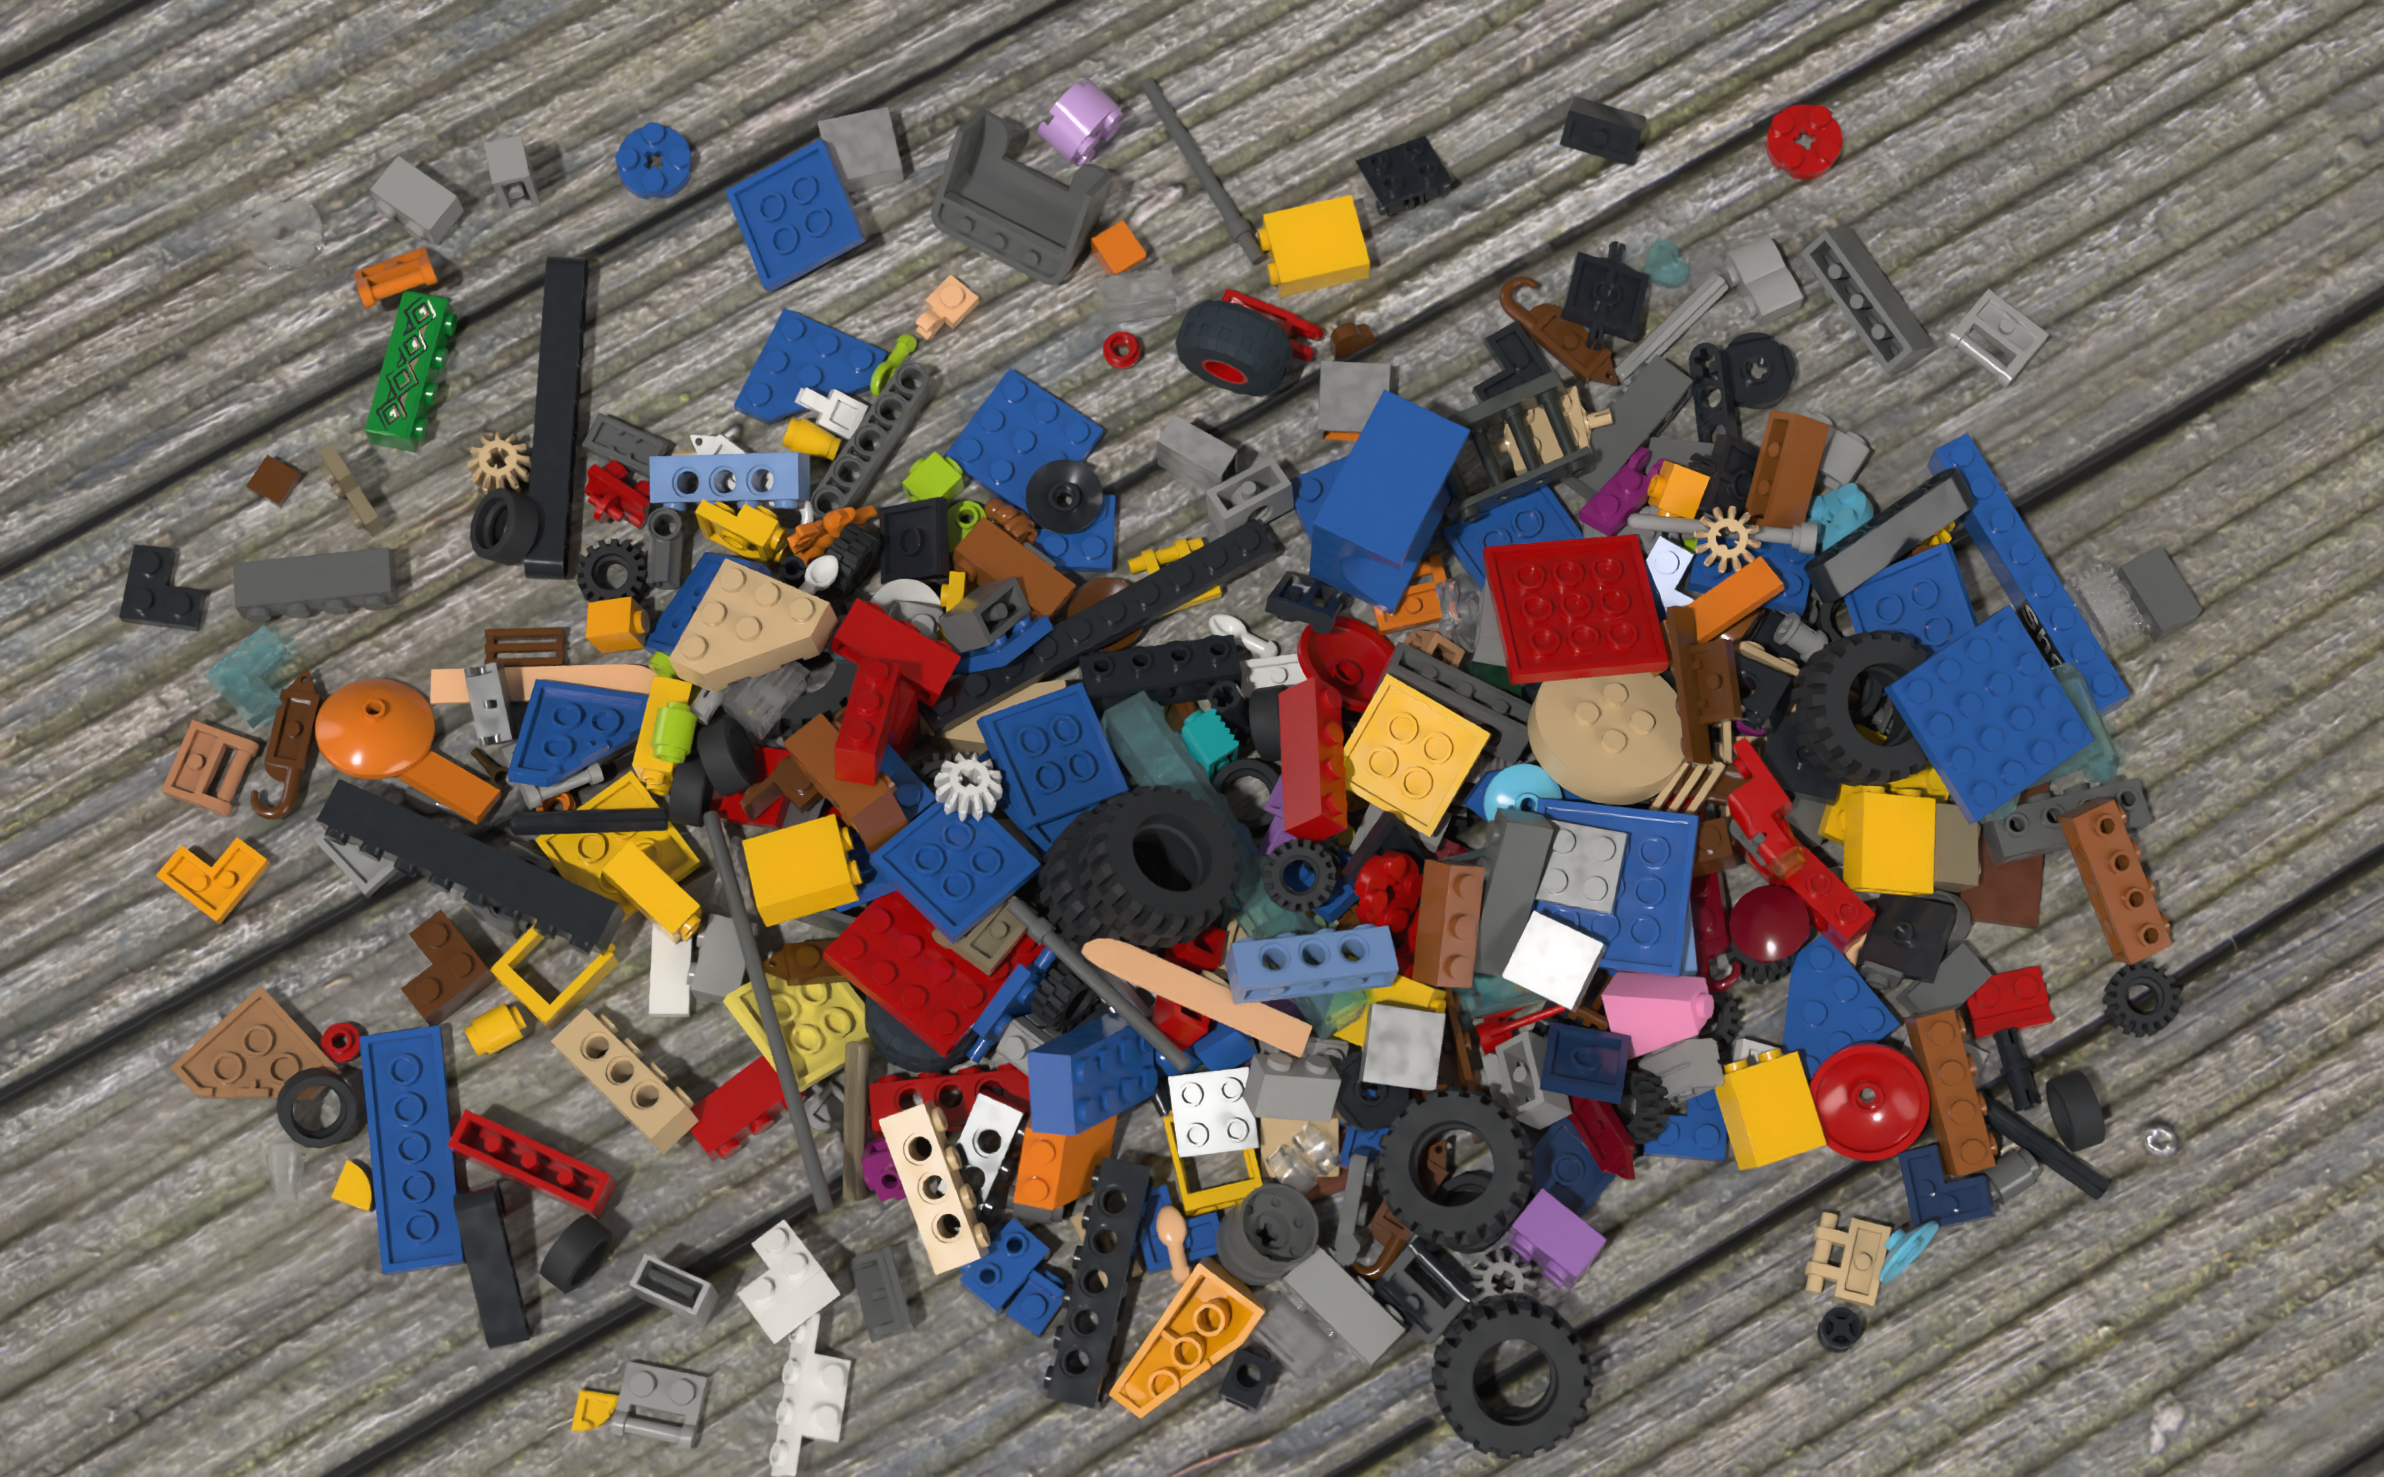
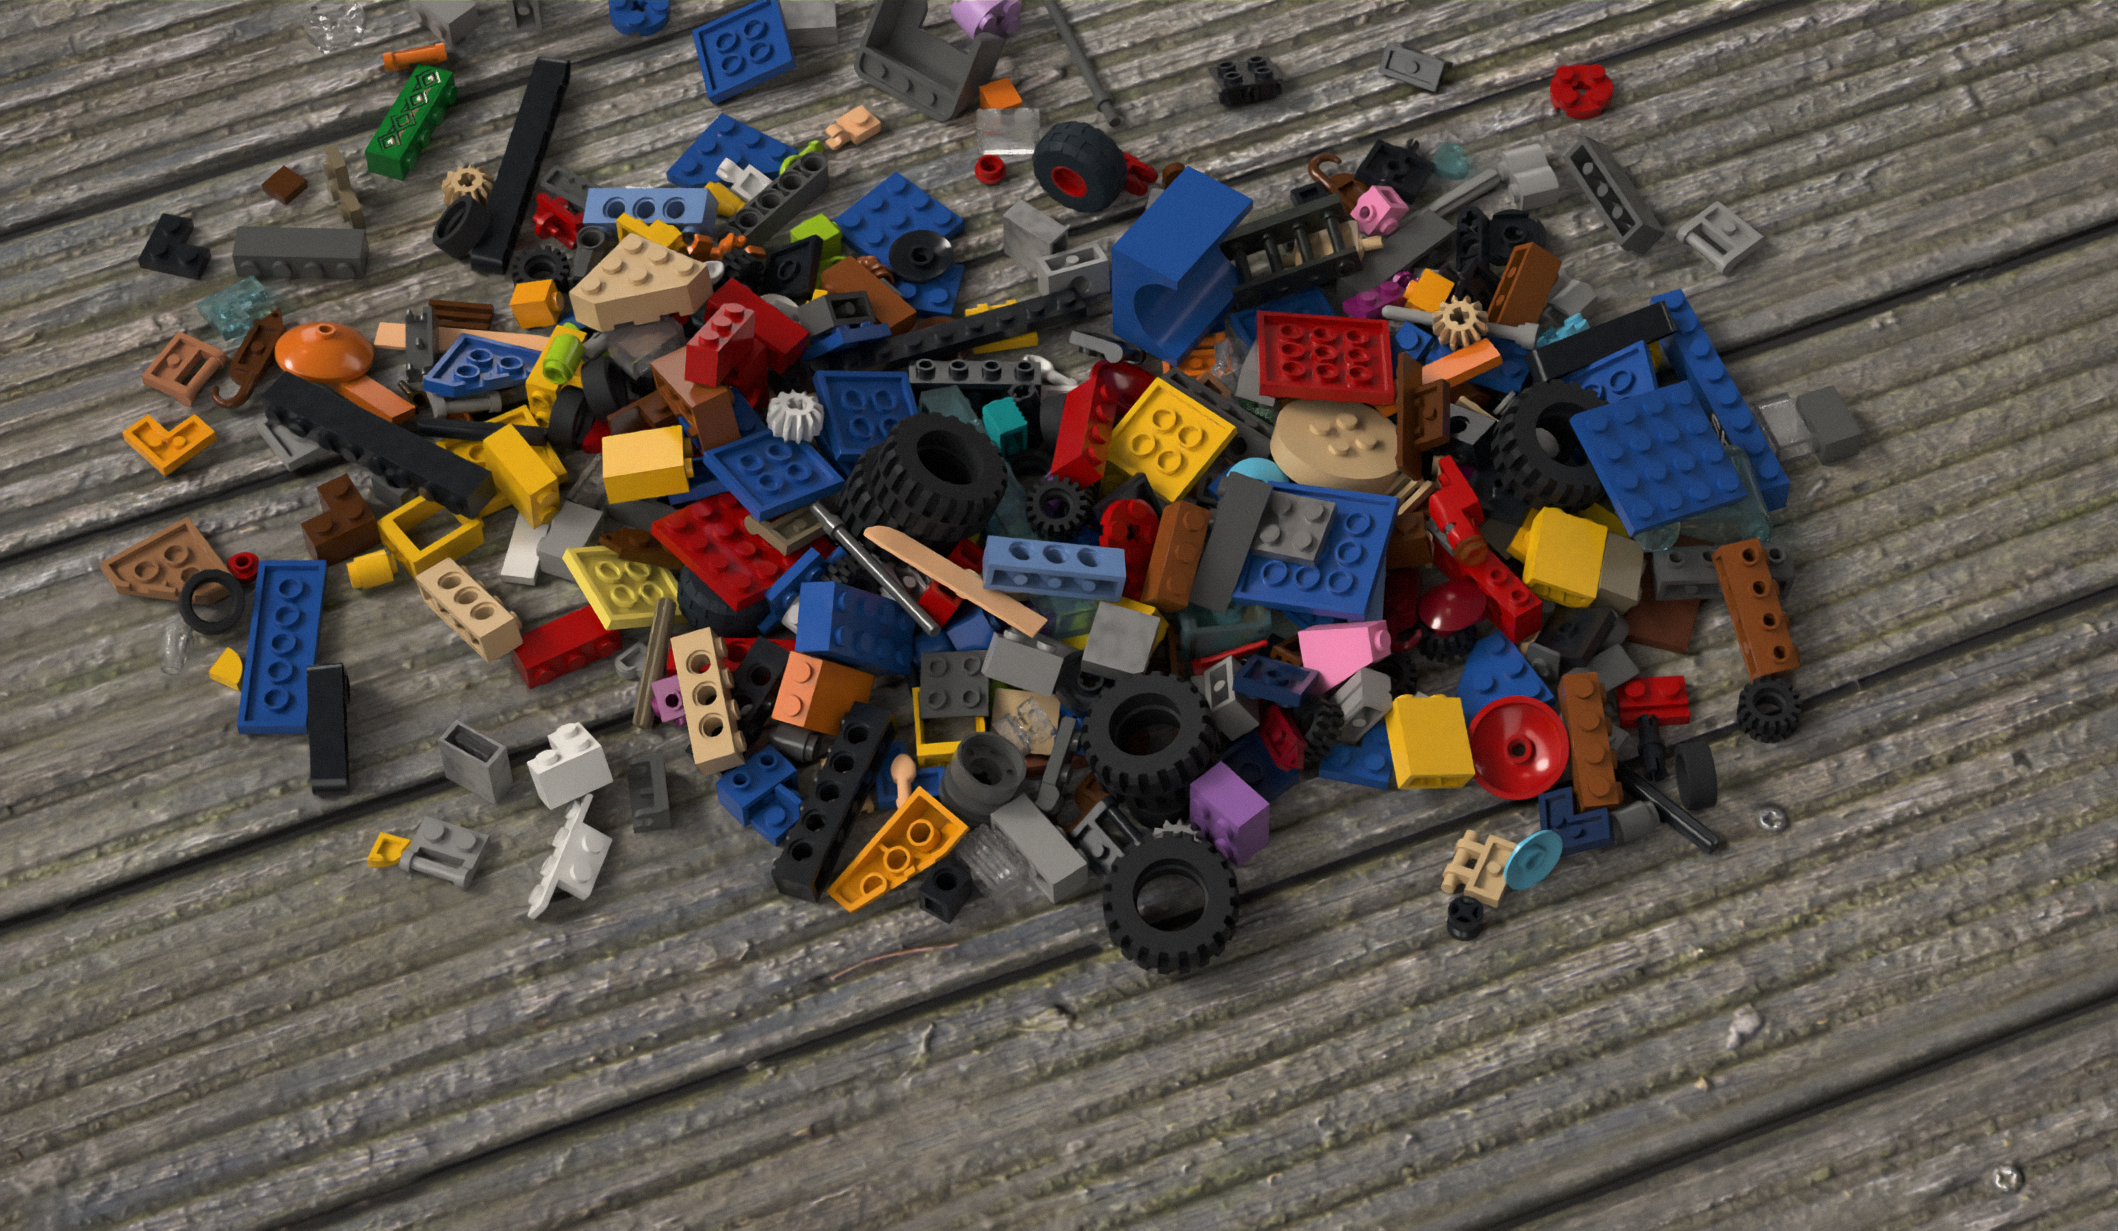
camera: 10 degrees right, 20 degrees down
red brick [447,1109,617,1220] -> none
black tyre [539,1214,613,1294] -> none
dark grey piece [702,811,834,1214] -> none
yellow brick [1257,195,1370,298] -> none
piece [1502,911,1607,1013] -> none
none -> bright pink brick [1350,185,1410,237]

